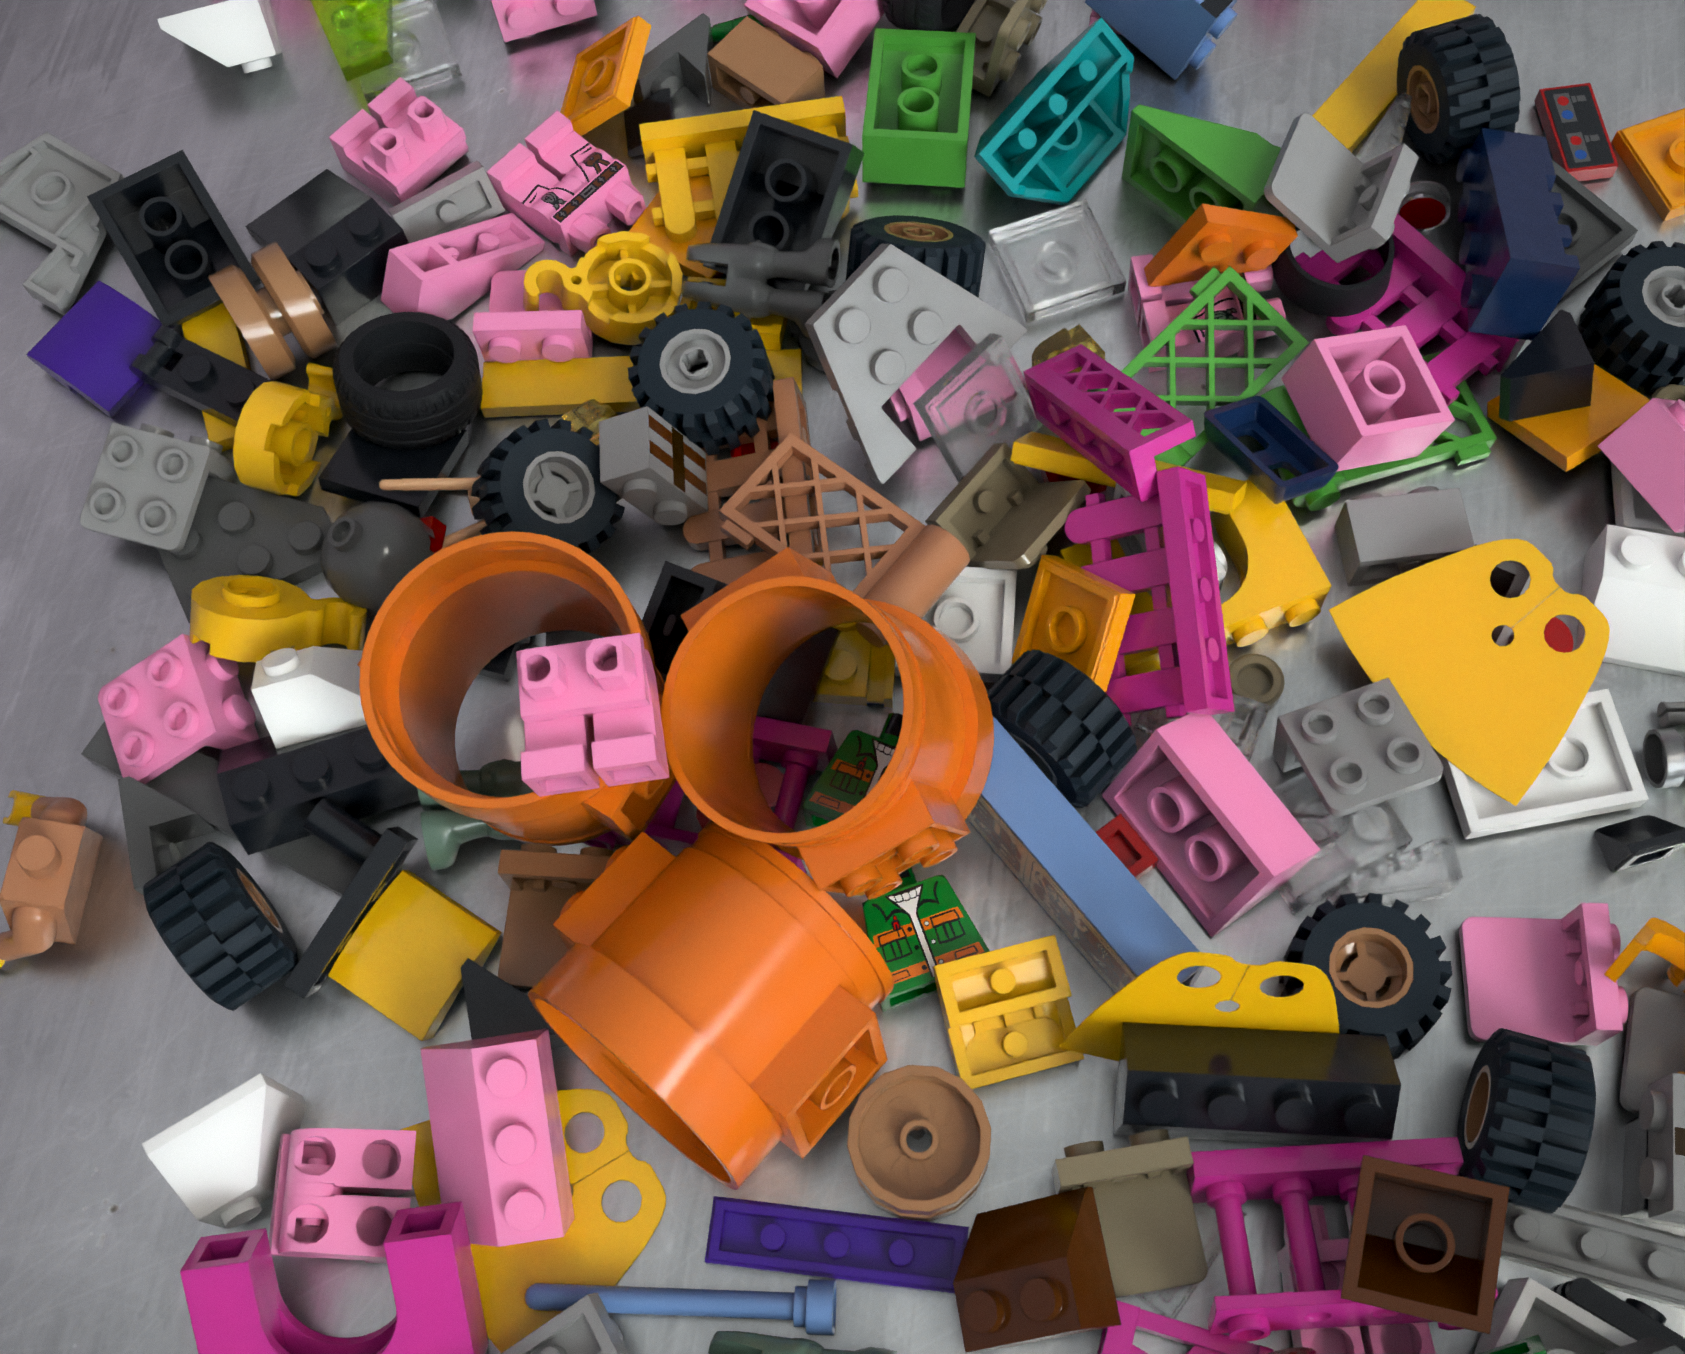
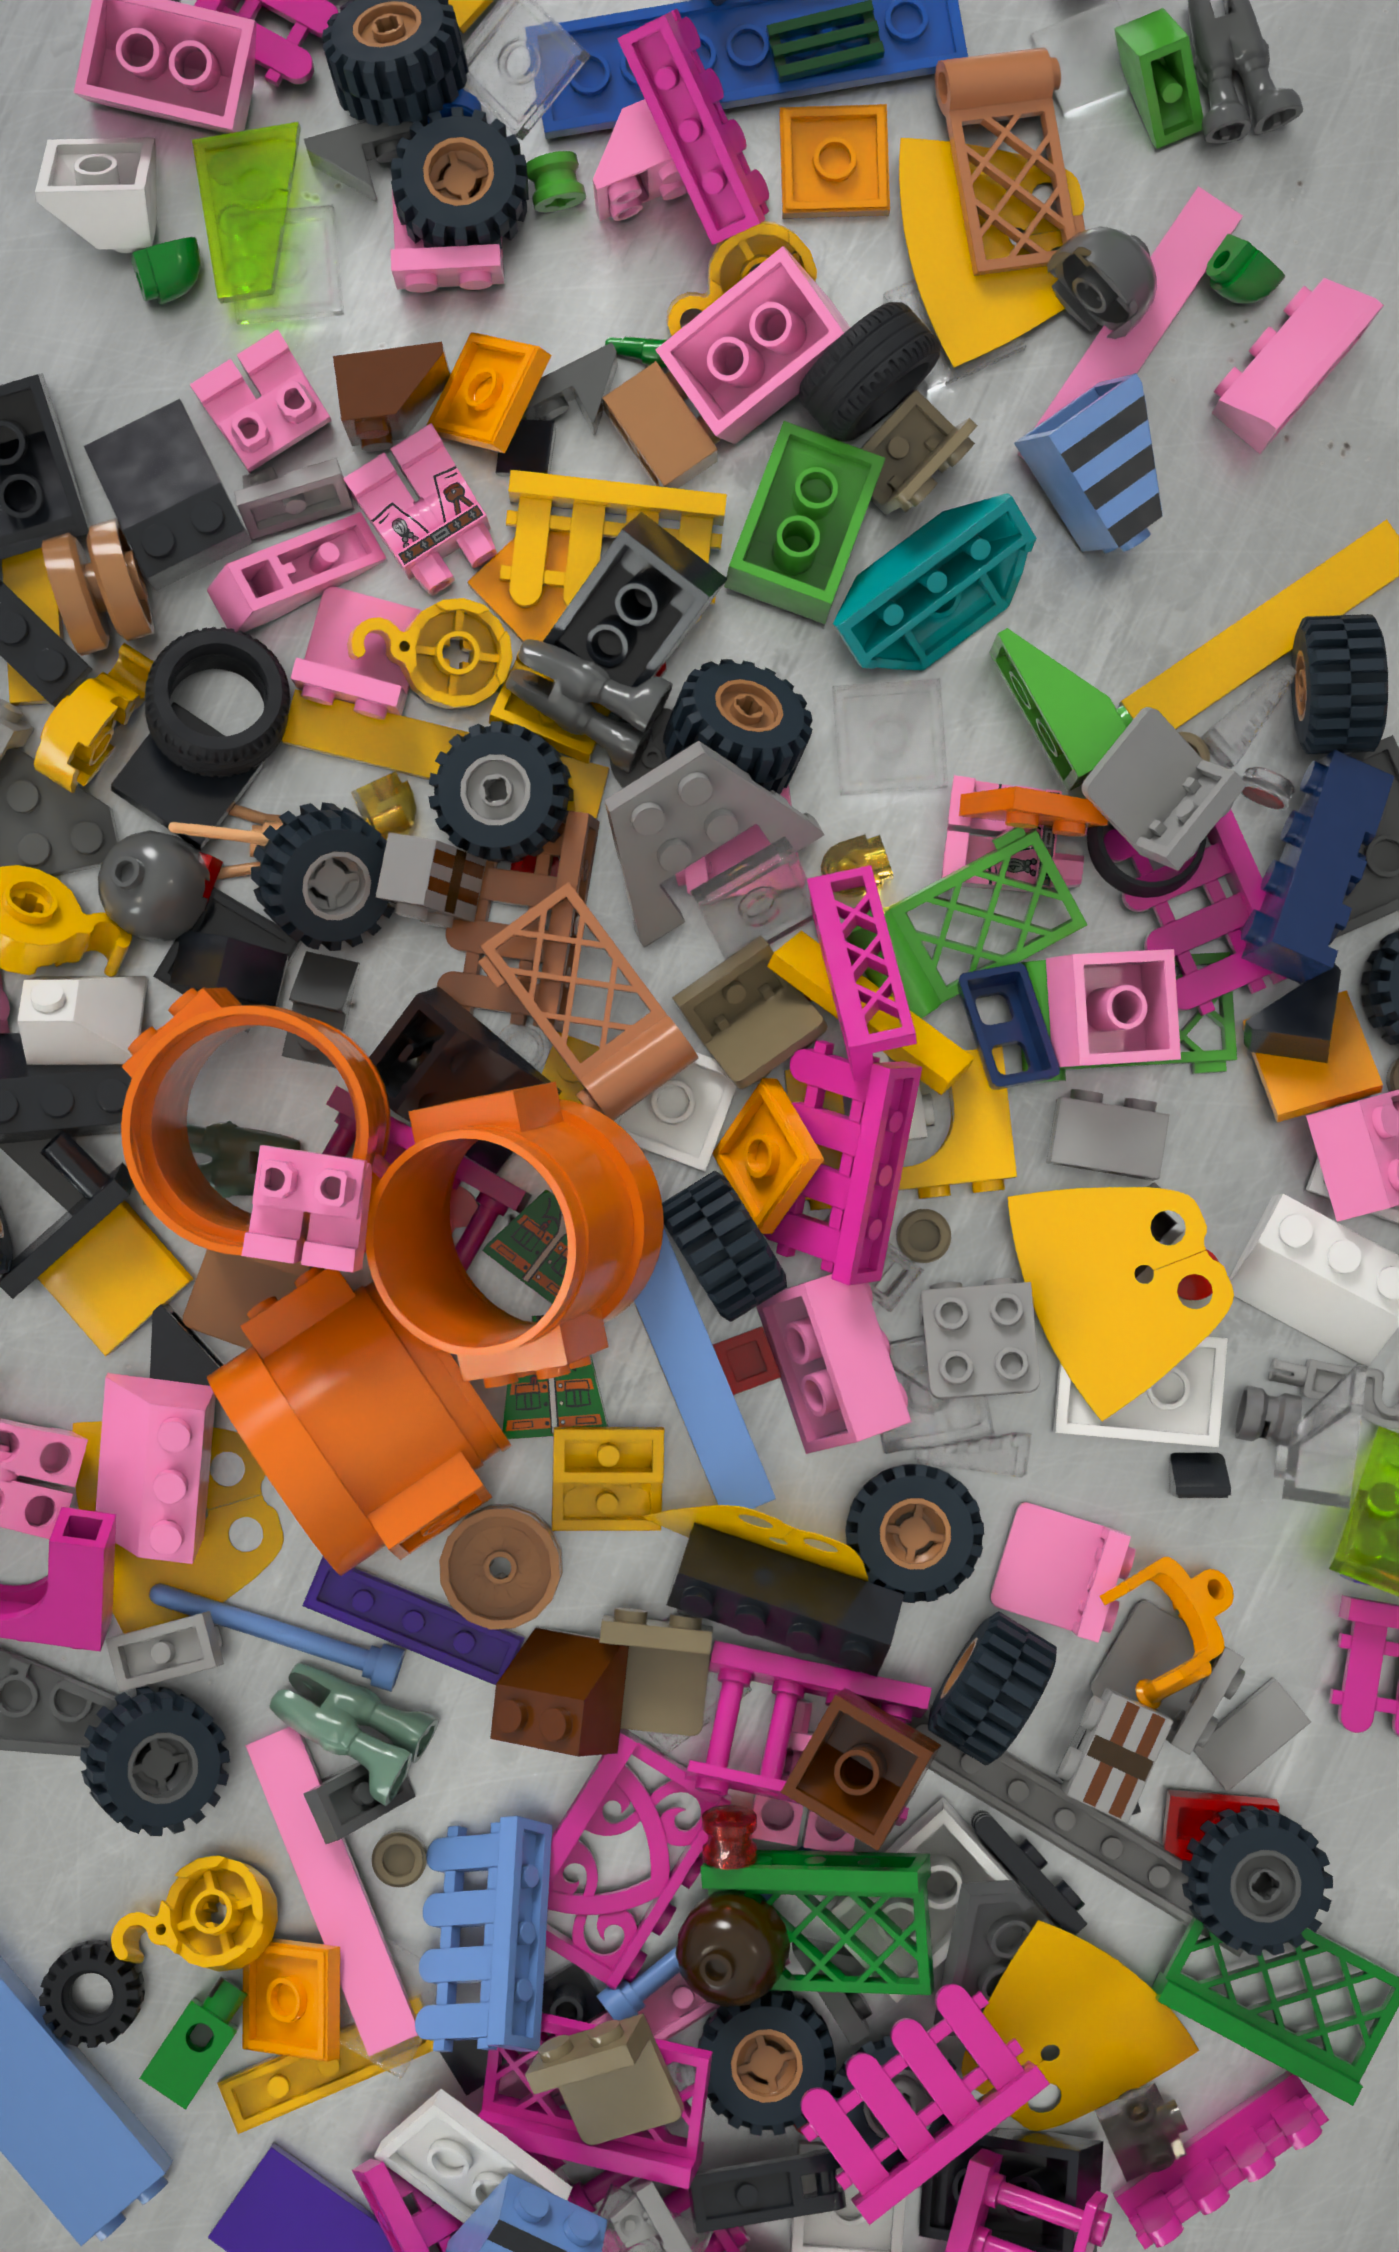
camera: 10 degrees right, 20 degrees up
none -> green piece [130,237,201,305]
none -> reddish brown slope [333,341,450,451]

